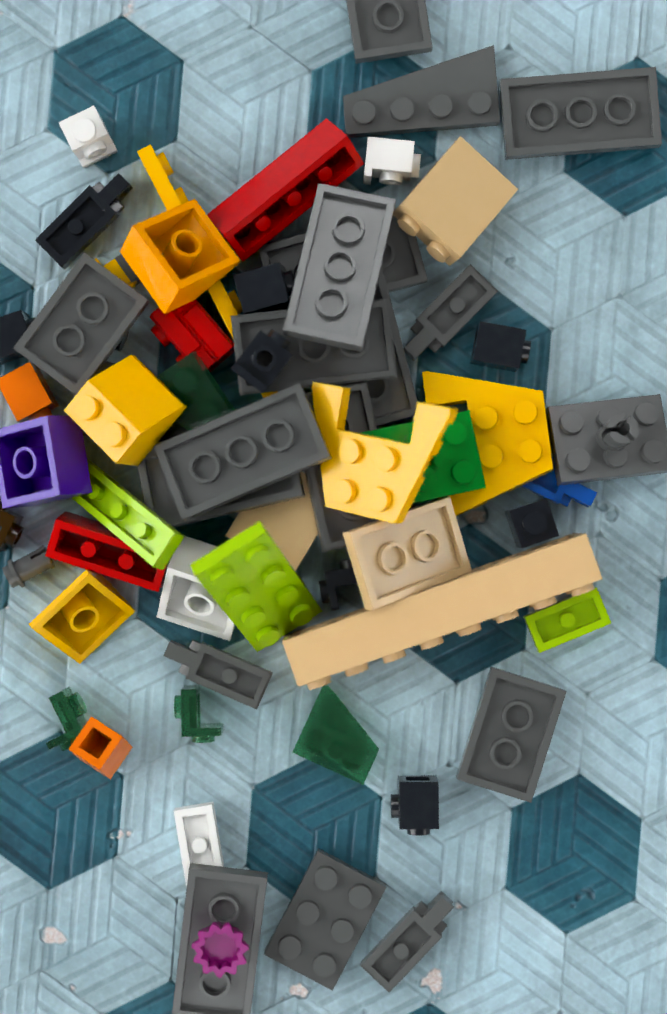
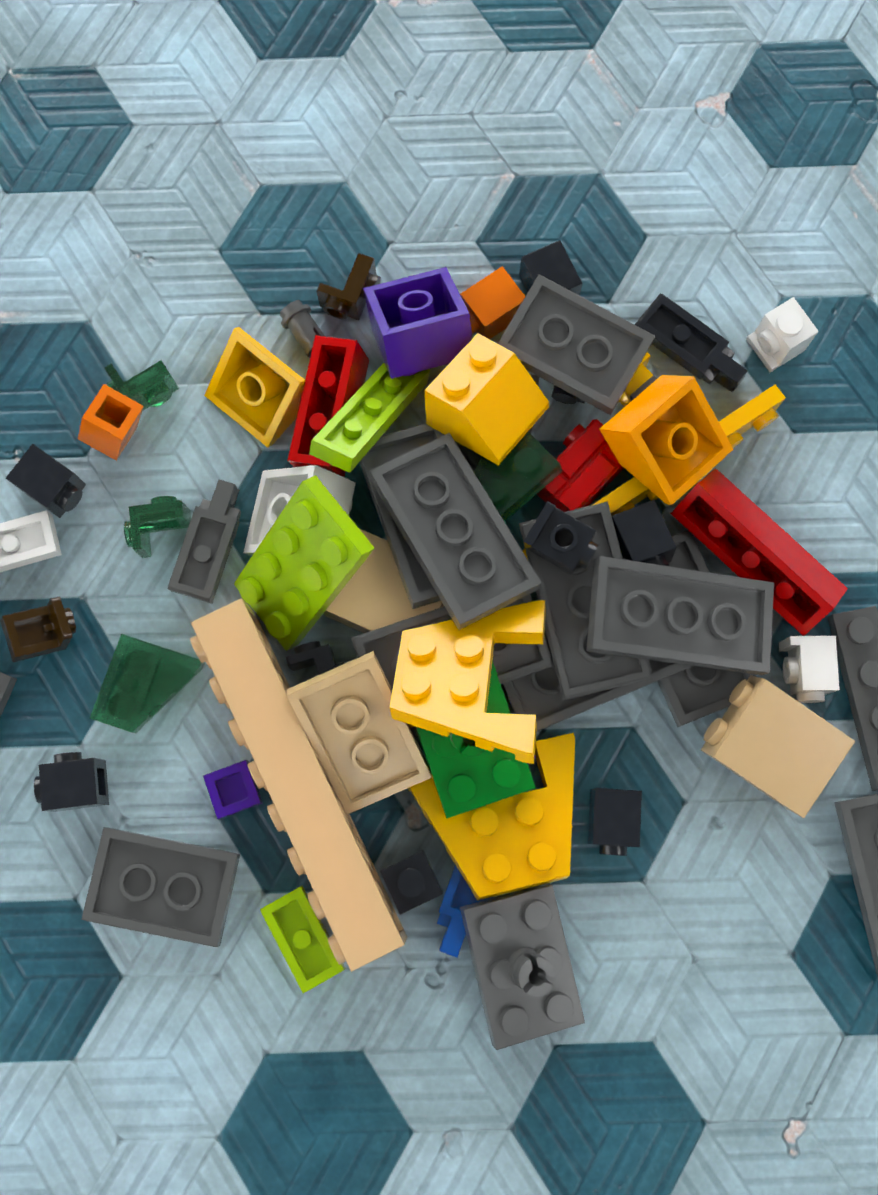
camera: 90 degrees right, 10 degrees down
dark grey hinge [404,264,498,361] -> none
none -> dark brown bracket [0,596,76,662]
none -> black brick [5,444,86,518]
none -> dark purple plate [203,760,263,819]

